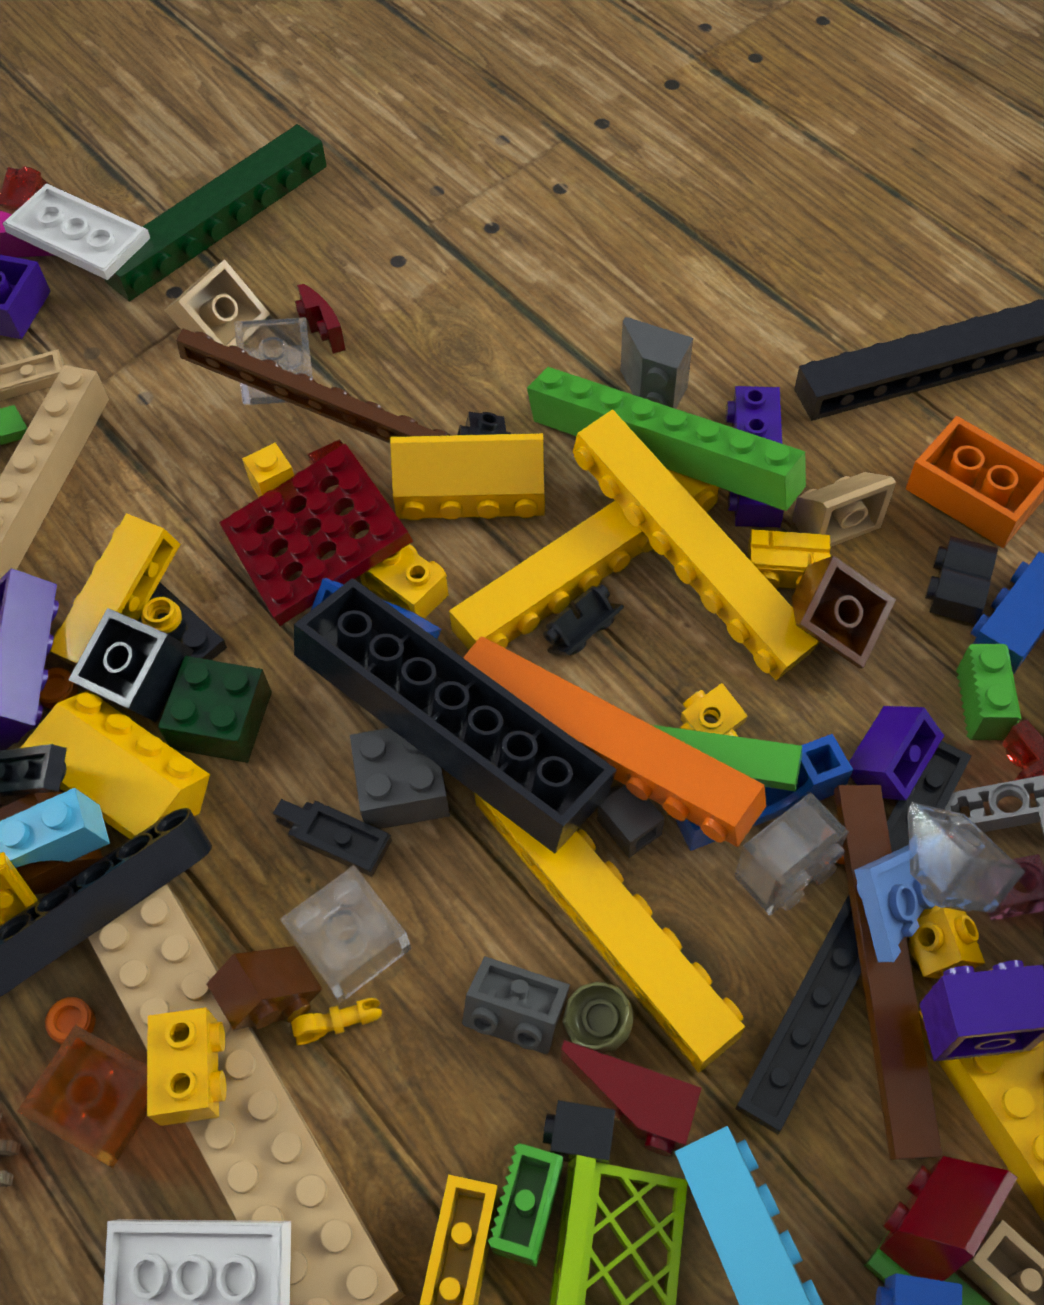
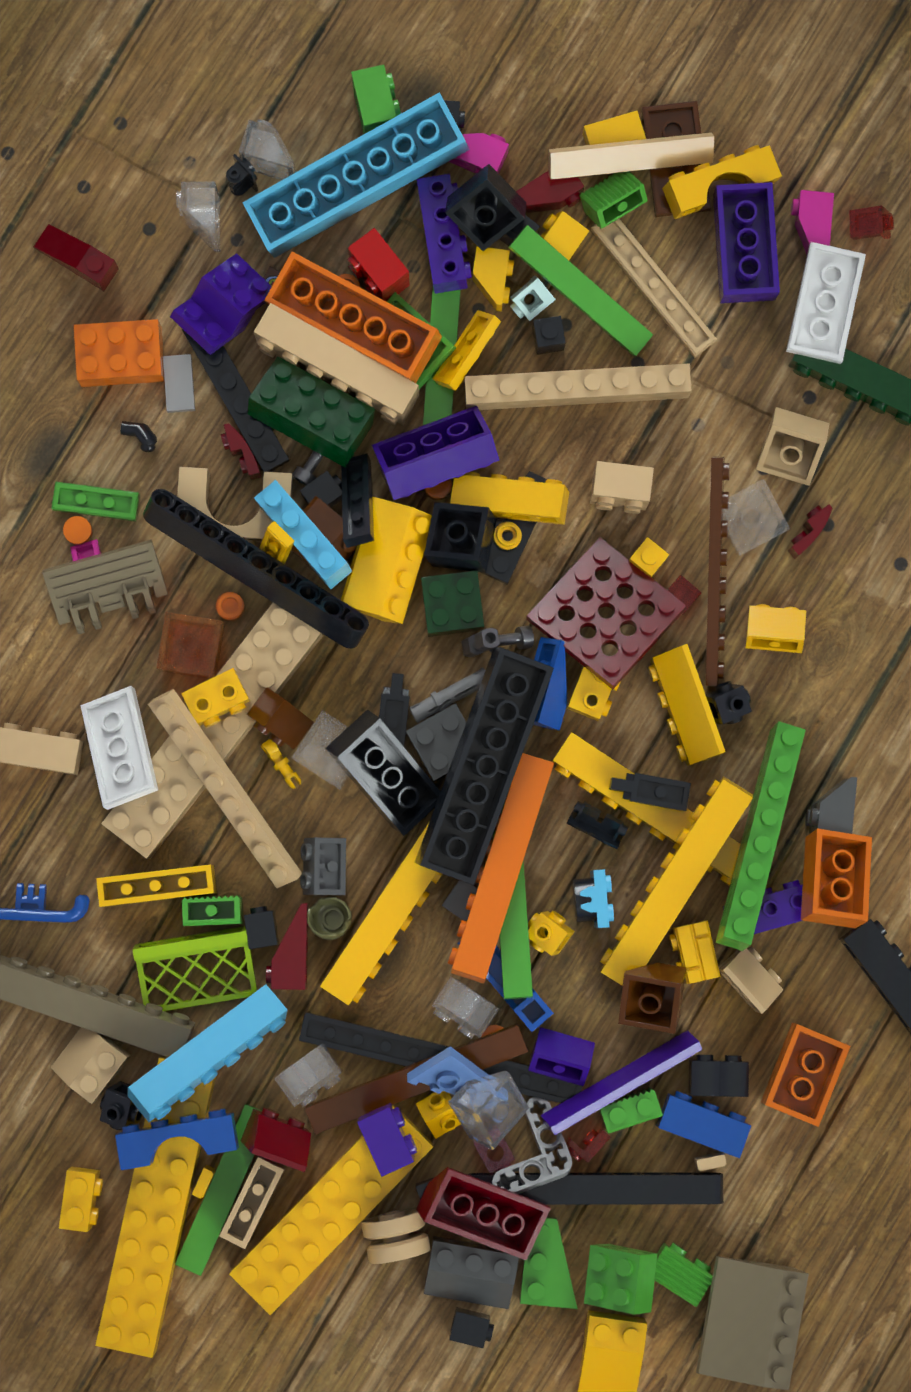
camera: 65 degrees right, 25 degrees up
none -> tan plate [148,689,302,888]
none -> clear brick [274,1043,343,1107]
none -> black brick [325,710,441,836]
none -> light grey pin [409,668,486,724]
none -> flat silver bar [461,626,534,657]
none -> dark purple tile [540,1030,702,1135]
none -> medium azure piece [573,869,614,928]
none -> tan brick [590,461,654,514]
none -> black hinge [609,773,691,811]
none -> yellow brick [745,604,806,653]
none -> orange brick [801,828,872,929]

